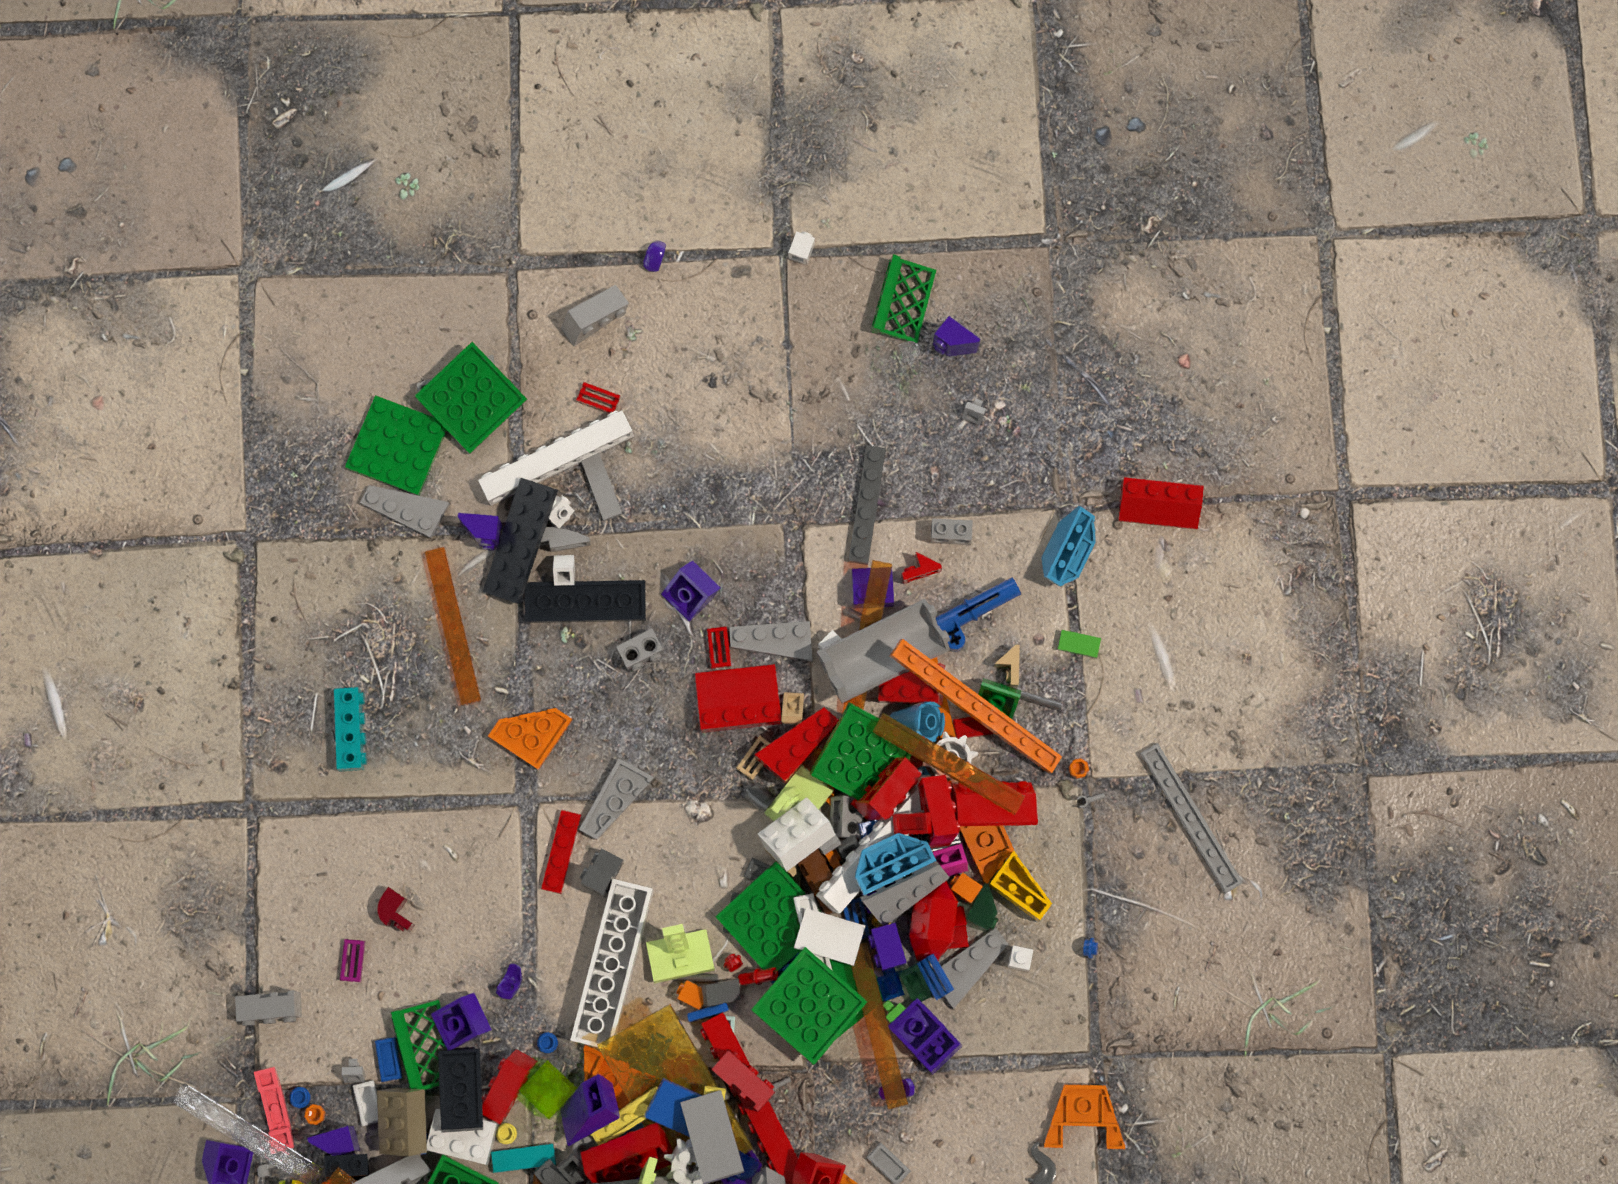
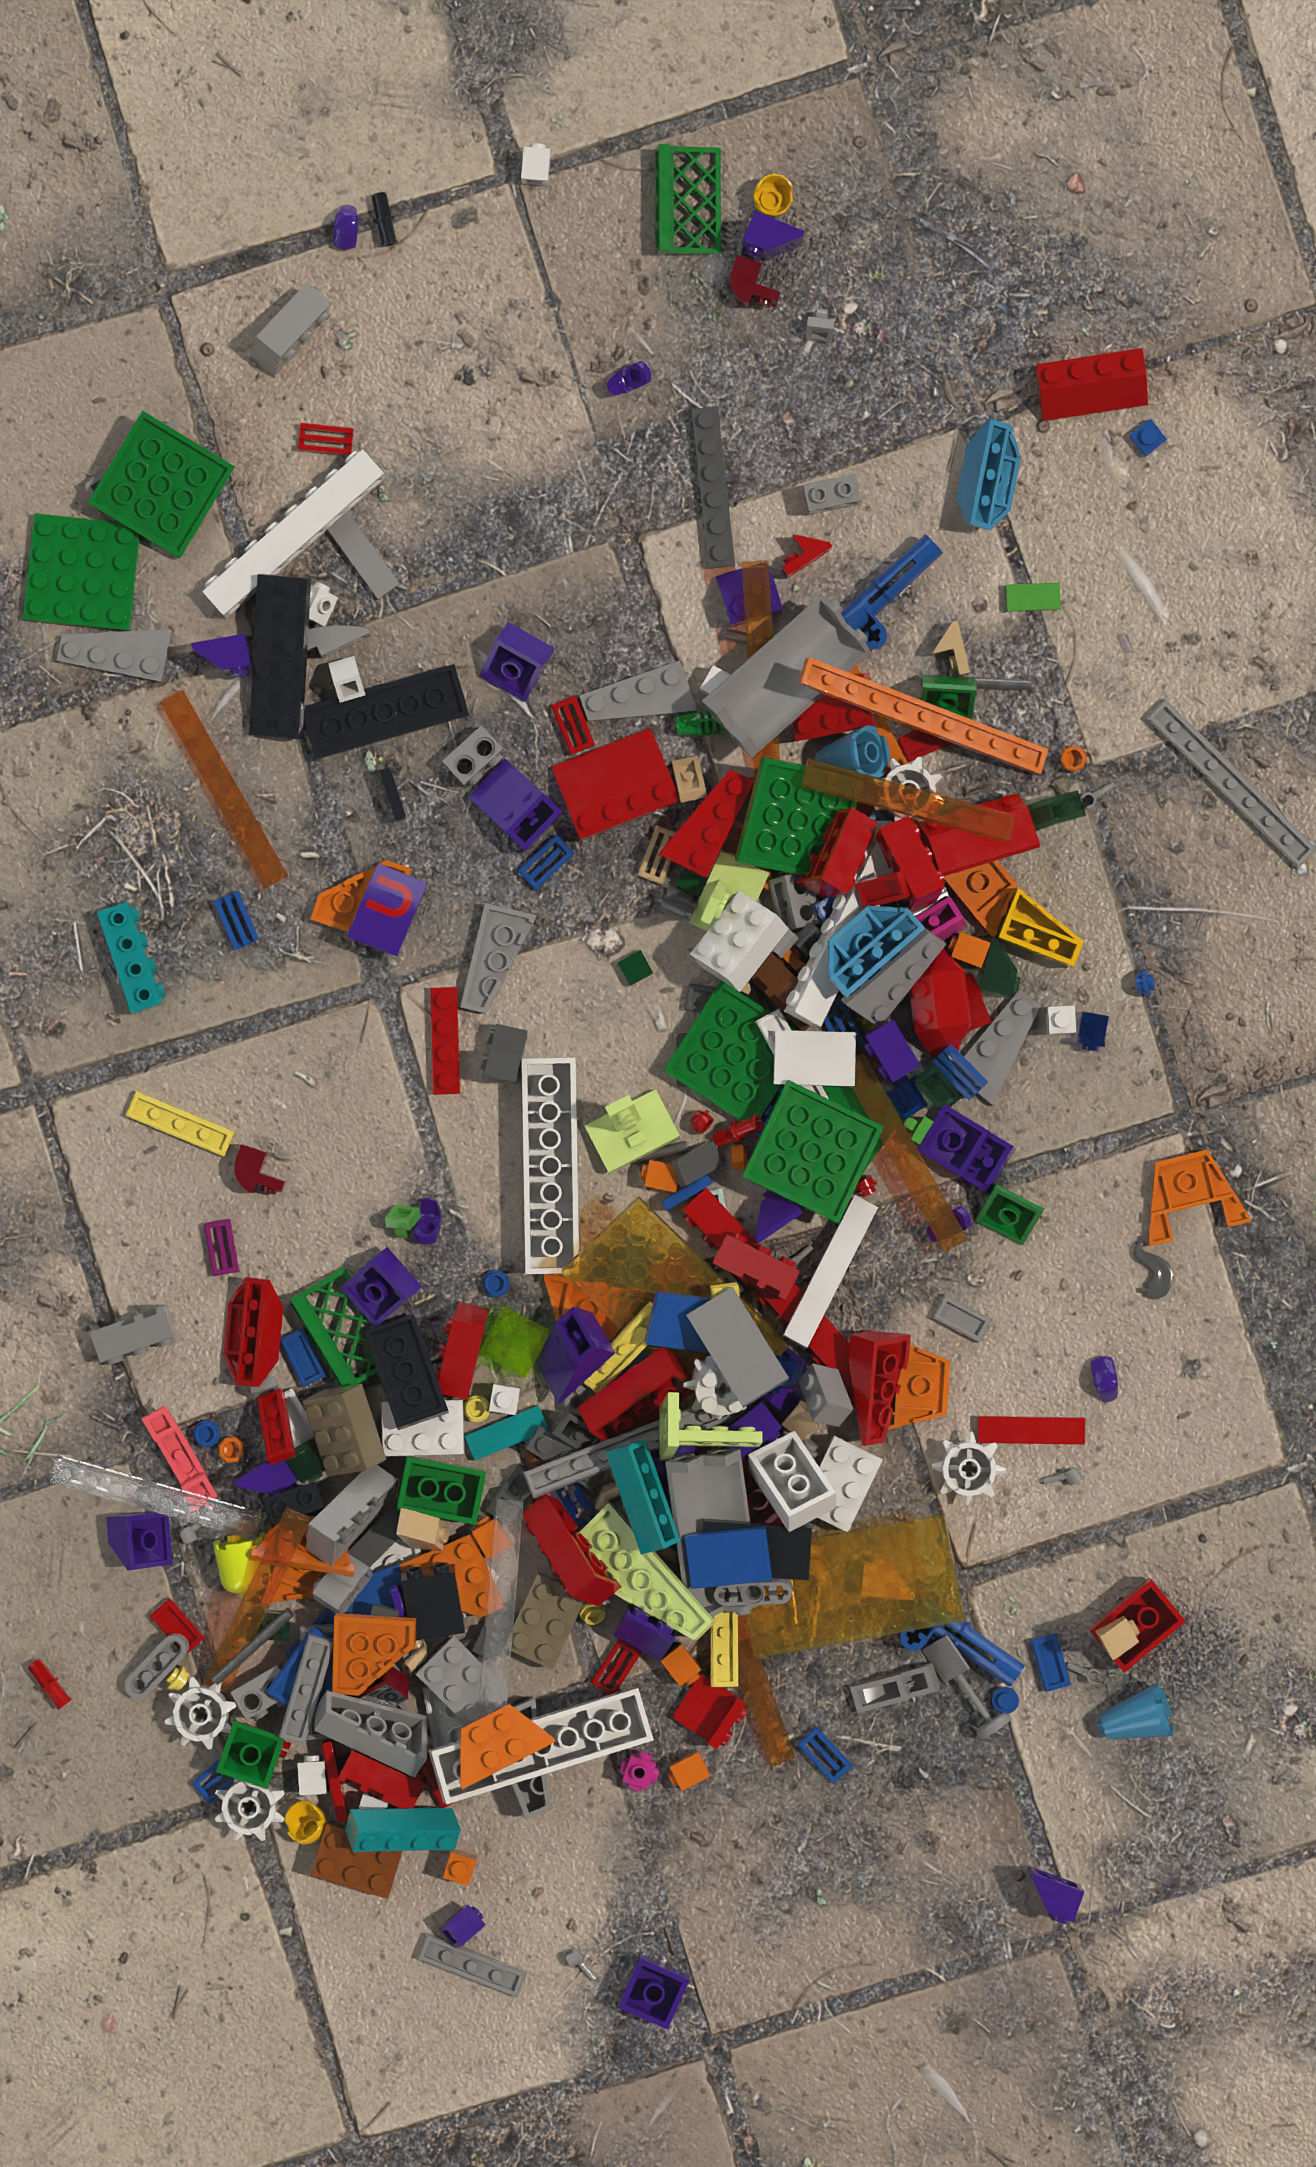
camera: 15 degrees left, 10 degrees up
none -> light yellow tile [126,1091,235,1157]
none -> blue tile [214,891,260,950]
none -> red wedge [223,1277,284,1387]
none -> red tile [257,1388,296,1465]
none -> clear green slope [285,1440,325,1483]
none -> dark purple slope [347,863,428,957]
none -> black axle [372,192,398,247]
none -> black tile [379,768,407,823]
none -> bright green tile [385,1205,421,1238]
none -> dark purple slope [468,759,563,852]
none -> white brick [489,1383,521,1415]
none -> blue tile [518,834,575,890]
none -> dark purple hair [607,361,652,396]
none -> dark green tile [617,950,654,986]
none -> dark green tile [675,869,710,898]
none -> green hinge [676,711,727,736]
none -> dark red brick [730,255,781,308]
none -> orange tile [731,1144,748,1170]
none -> yellow hair [753,173,793,218]
none -> dark purple slope [754,1191,803,1244]
none -> white tile [782,1195,878,1349]
none -> red plate [854,1174,878,1198]
none -> green slope [975,1184,1044,1245]
none -> clear green slope [1027,790,1086,831]
none -> clear blue bracket [1076,1011,1109,1052]
none -> blue plate [1129,419,1167,457]

